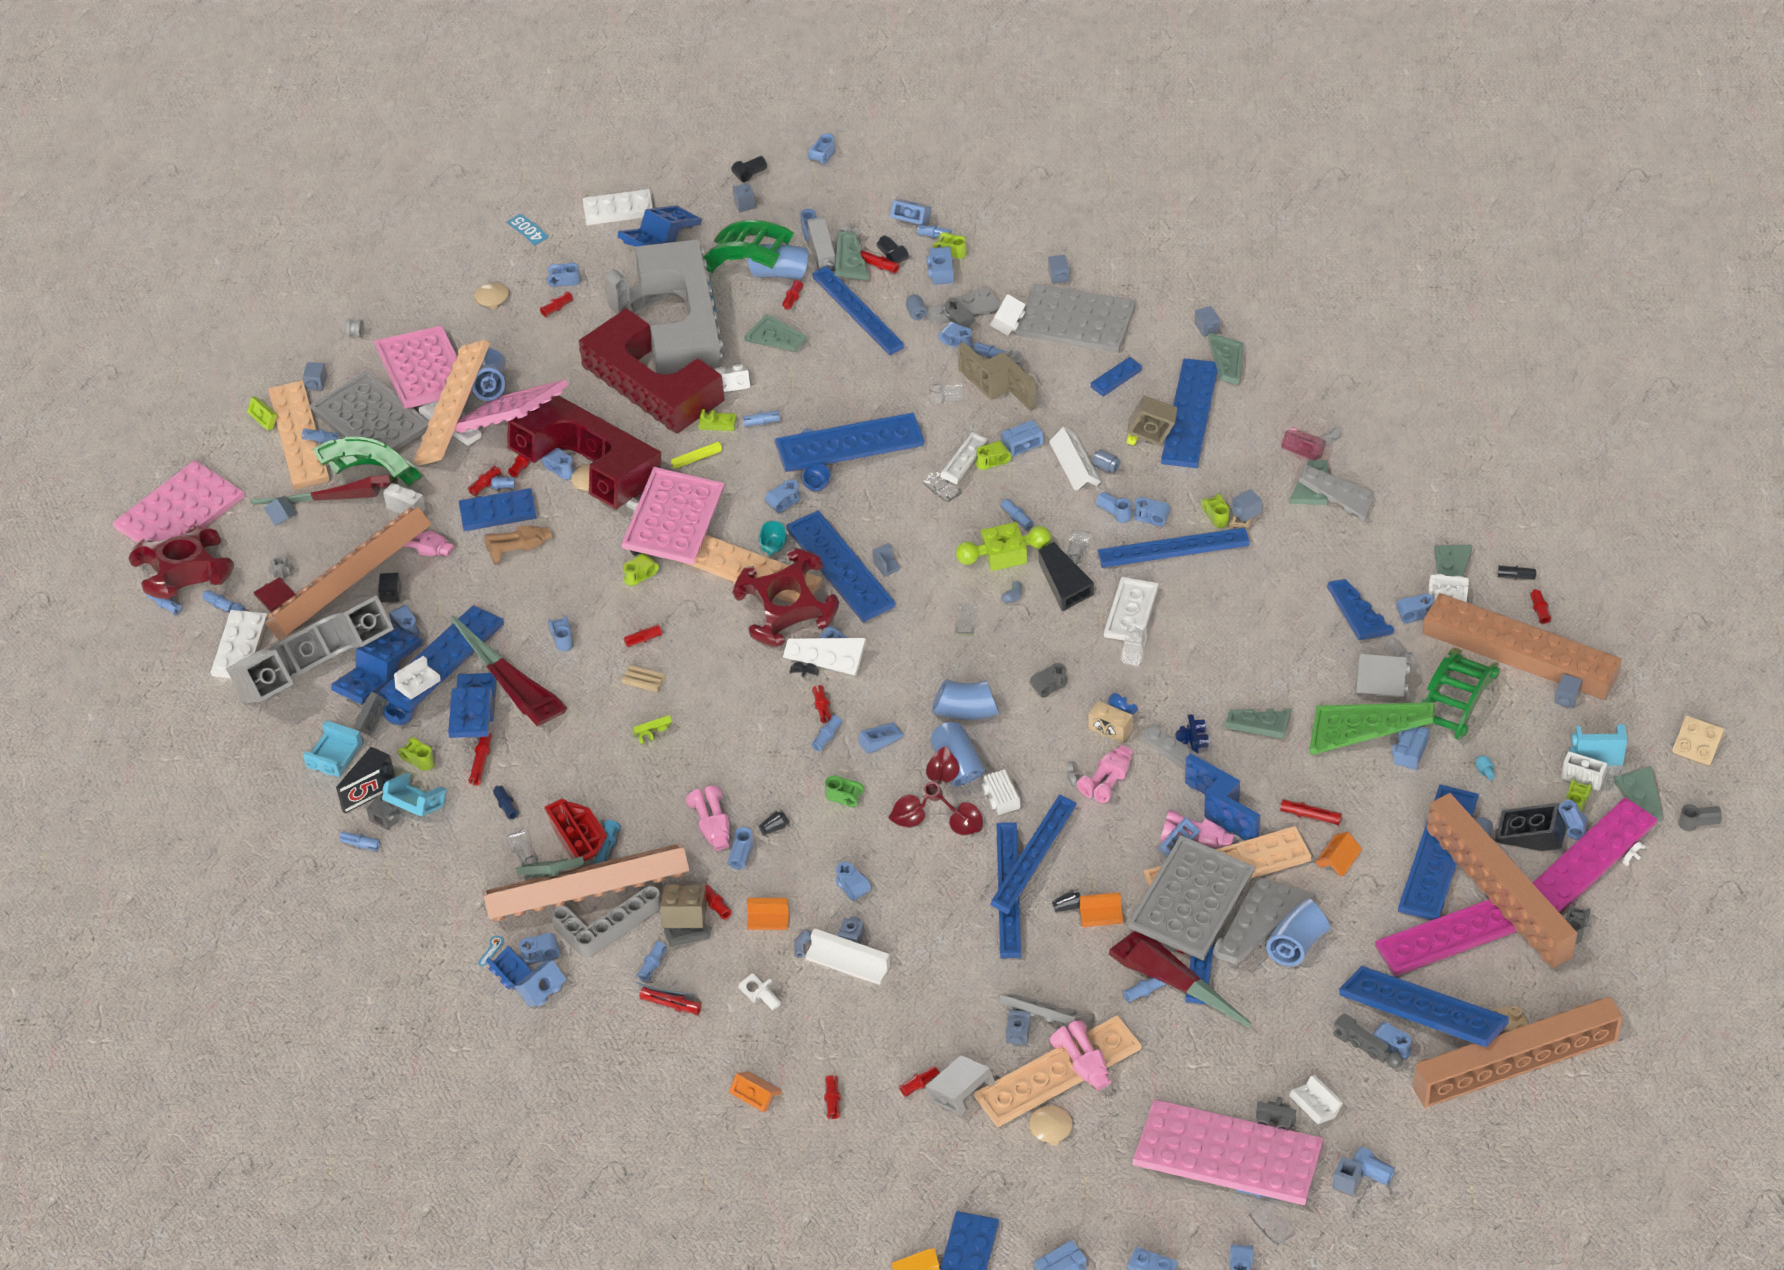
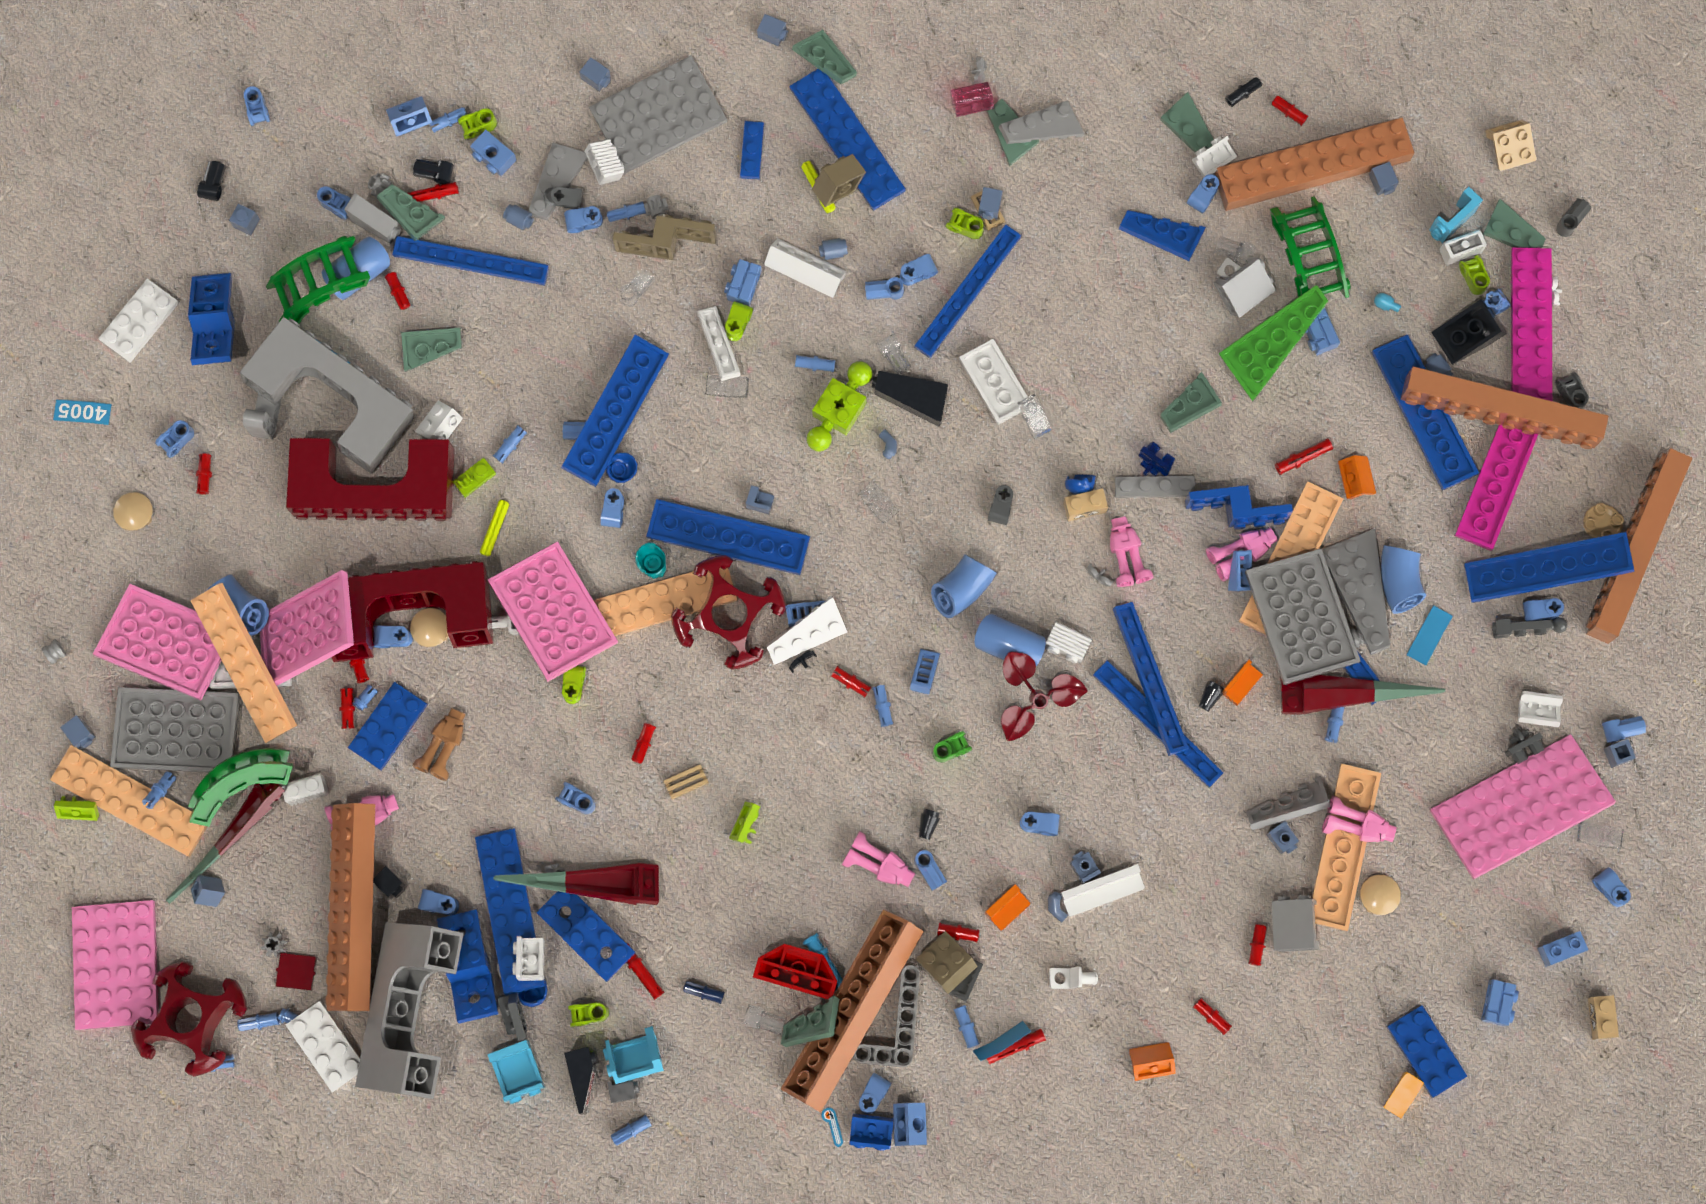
camera: 45 degrees left, 30 degrees up
none -> dark azure sticker [1407,605,1453,665]

